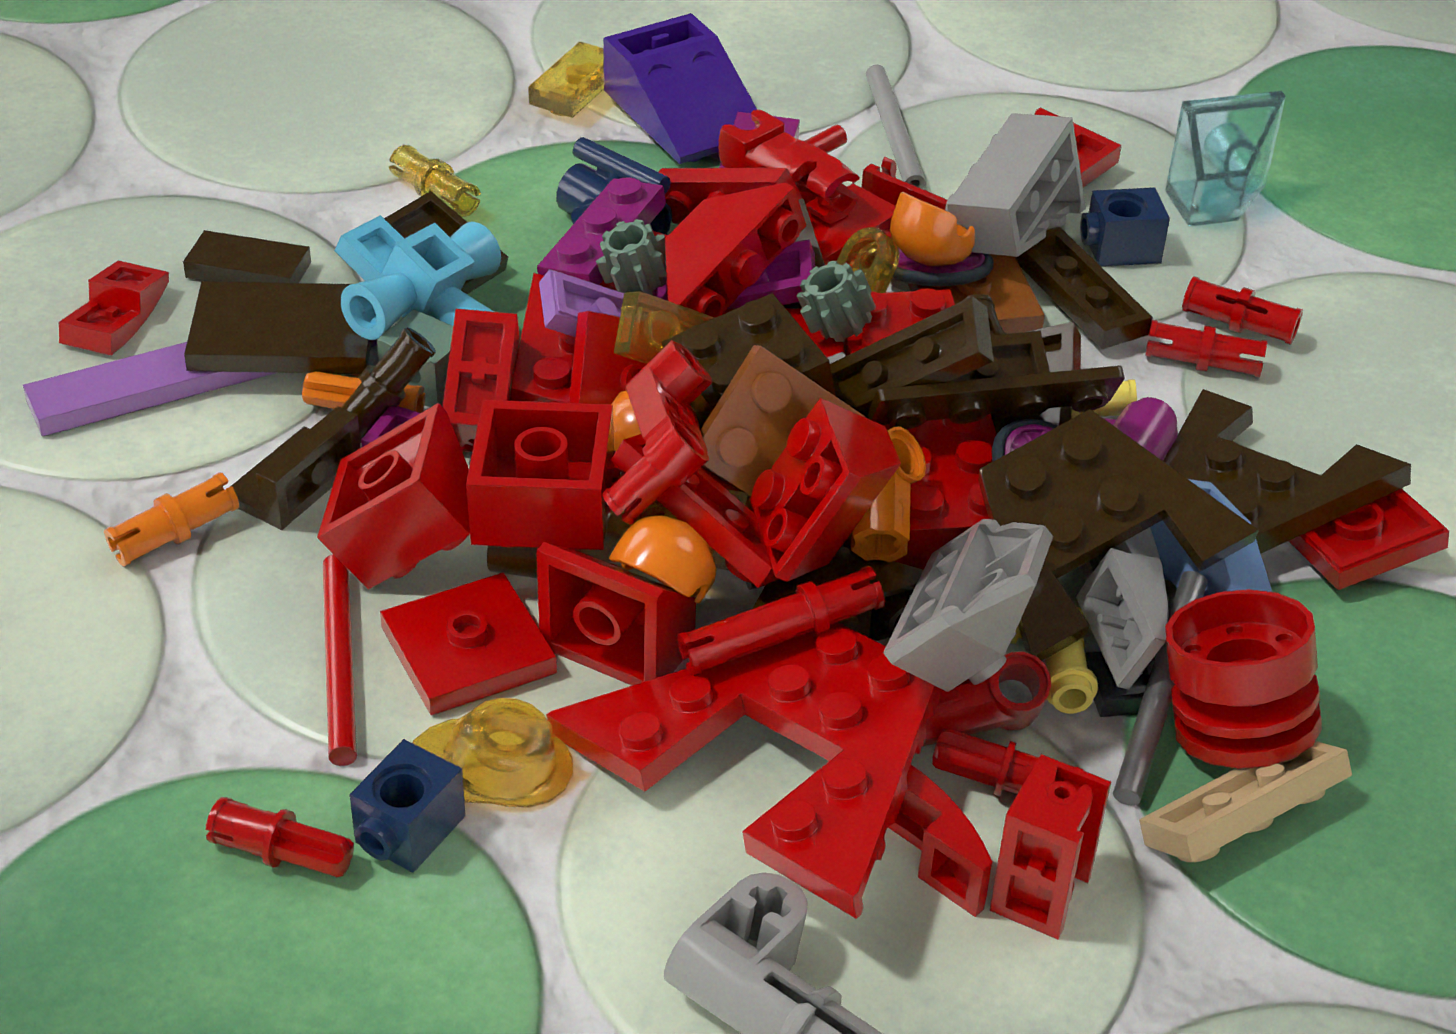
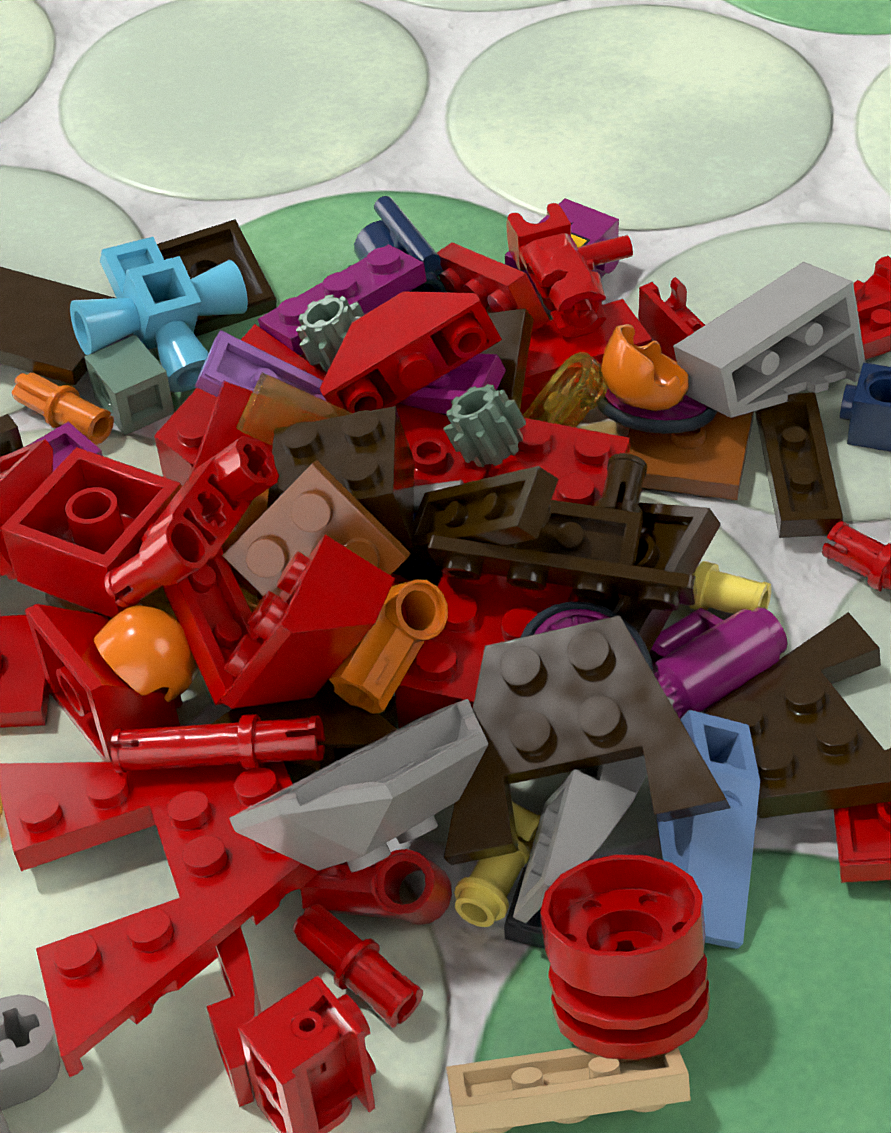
camera: 30 degrees right, 5 degrees up
dark brown tile [183,230,311,283] -> none
dark brown pin [342,327,436,444] -> none
clear yellow pin [389,145,481,217] -> none
red hinge [443,308,520,452] -> none
clear yellow plate [528,41,604,118] -> none
dark purple slope [603,13,757,164] -> none
light grey piece [866,65,925,189] -> none
flat silver bar [1113,571,1207,805] -> none

